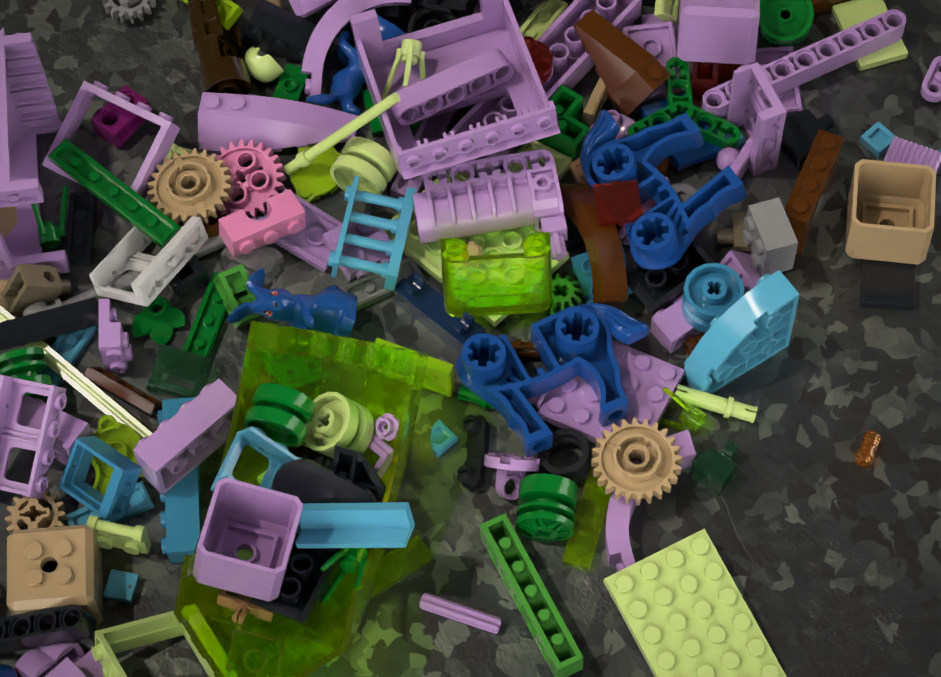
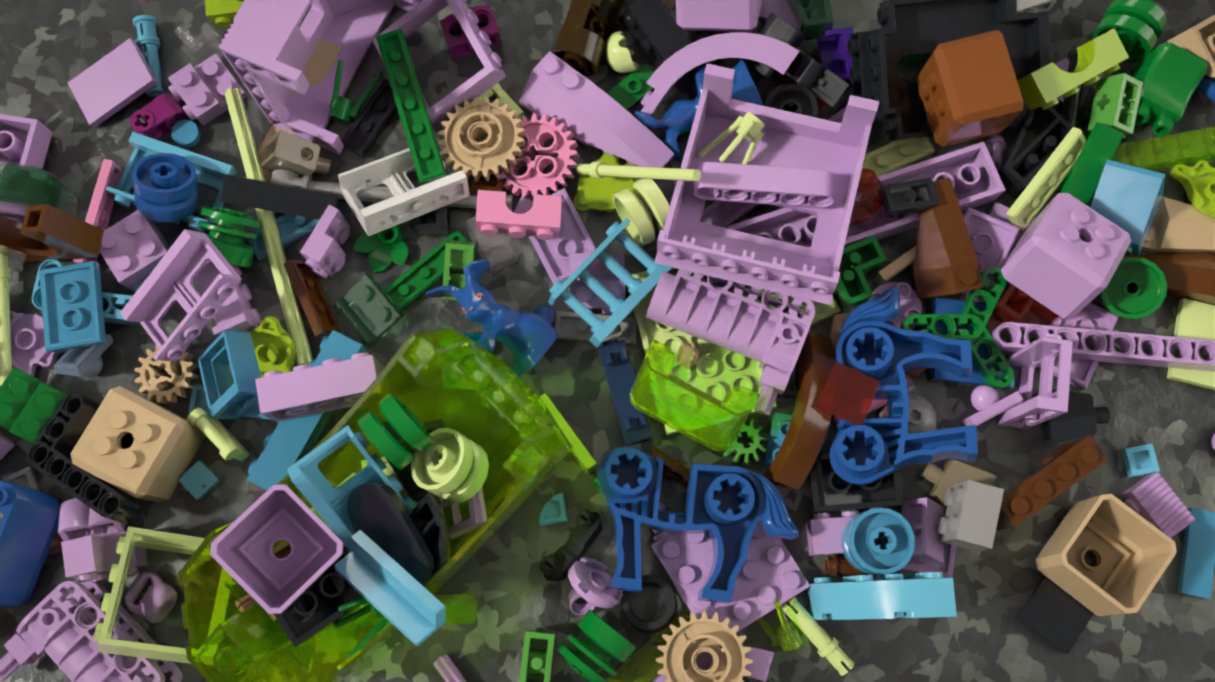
camera: 30 degrees right, 15 degrees up
lavender plate [375,413,402,441] -> none
none -> black slope [878,177,940,219]

